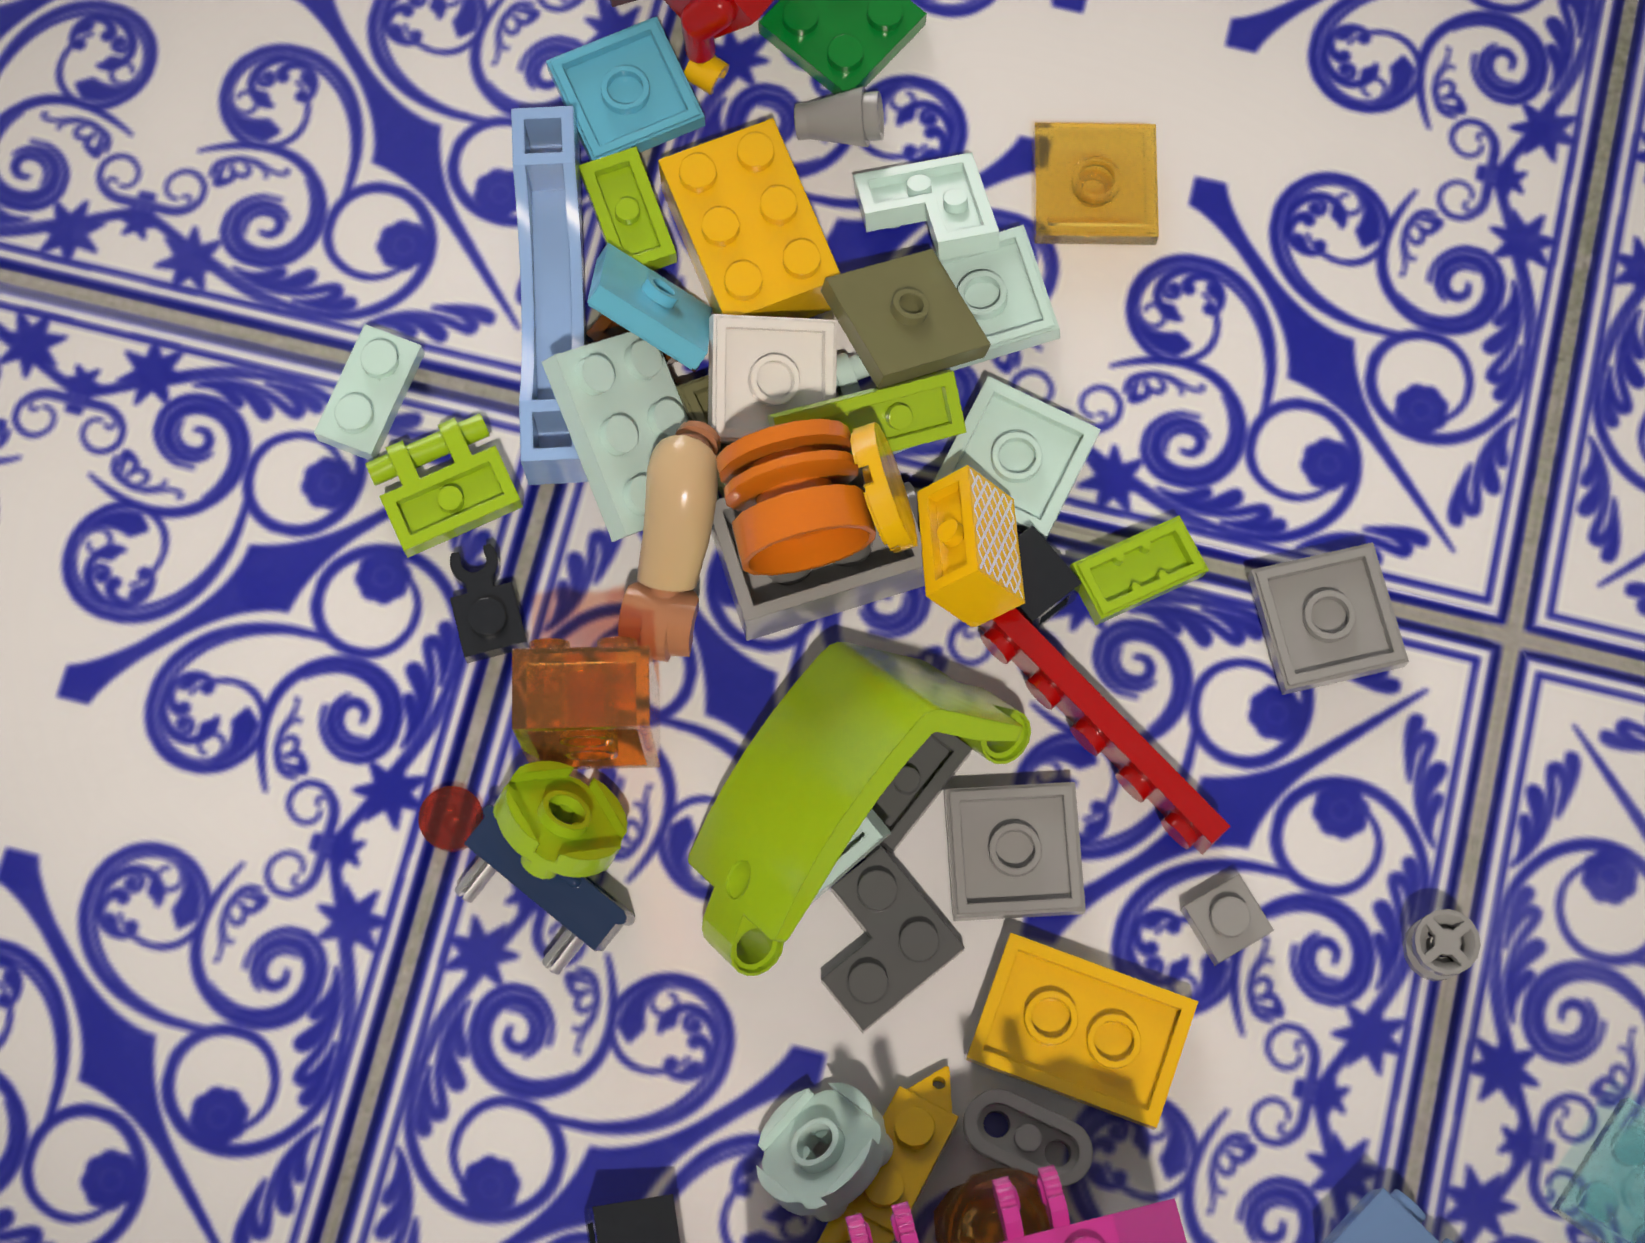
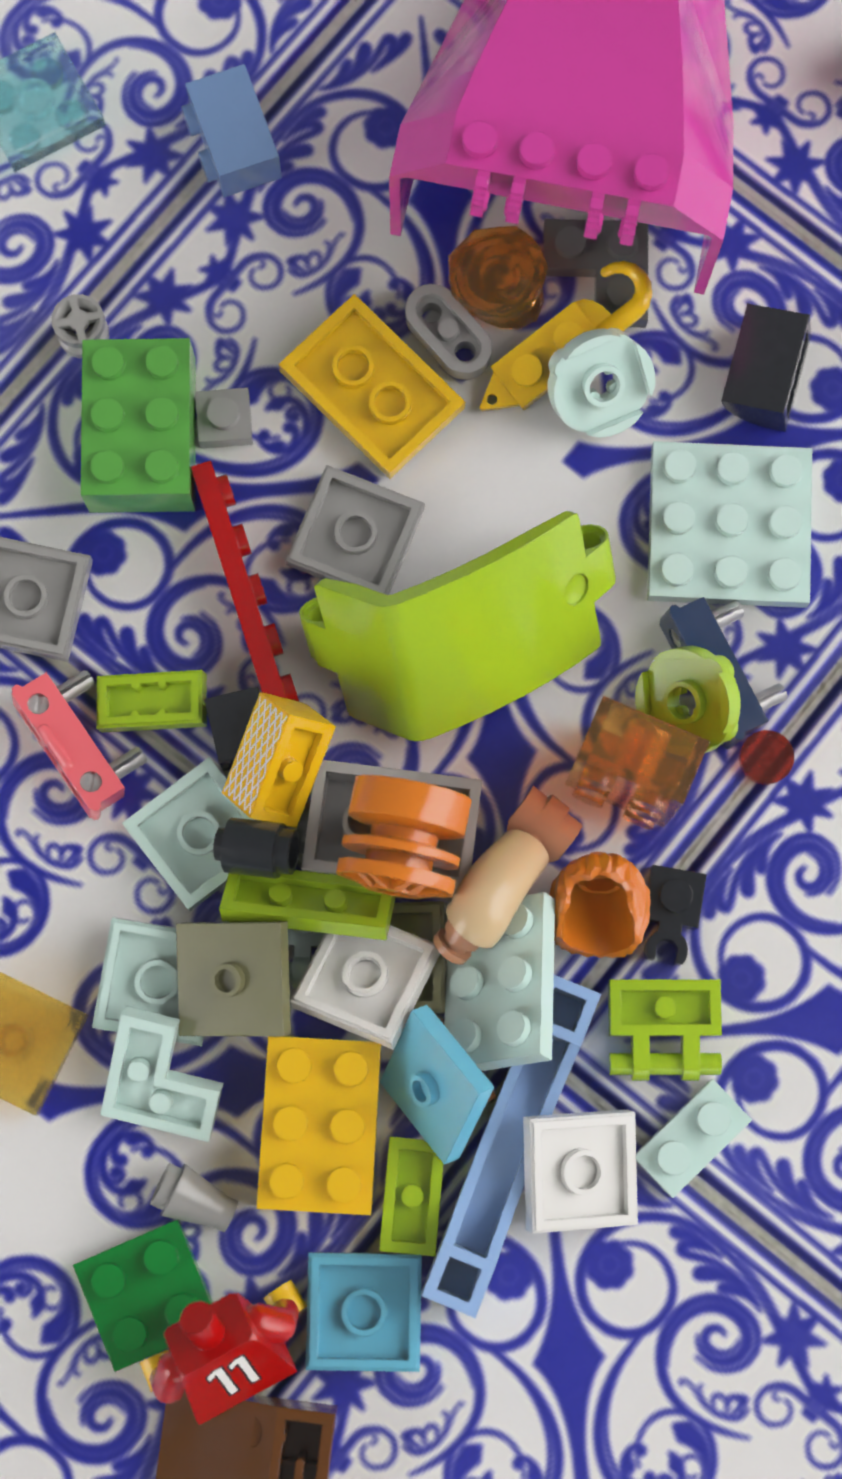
camera: 155 degrees left, 5 degrees up
dark grey plate [821,847,965,1033] -> none
yellow tile [850,422,917,553] -> none
none -> coral piece [11,670,147,820]
none -> bright green brick [81,338,196,513]
none -> black brick [213,817,300,879]
none -> white plate [523,1109,638,1234]
none -> orange hair [549,852,650,958]
none -> light aqua plate [647,441,812,608]

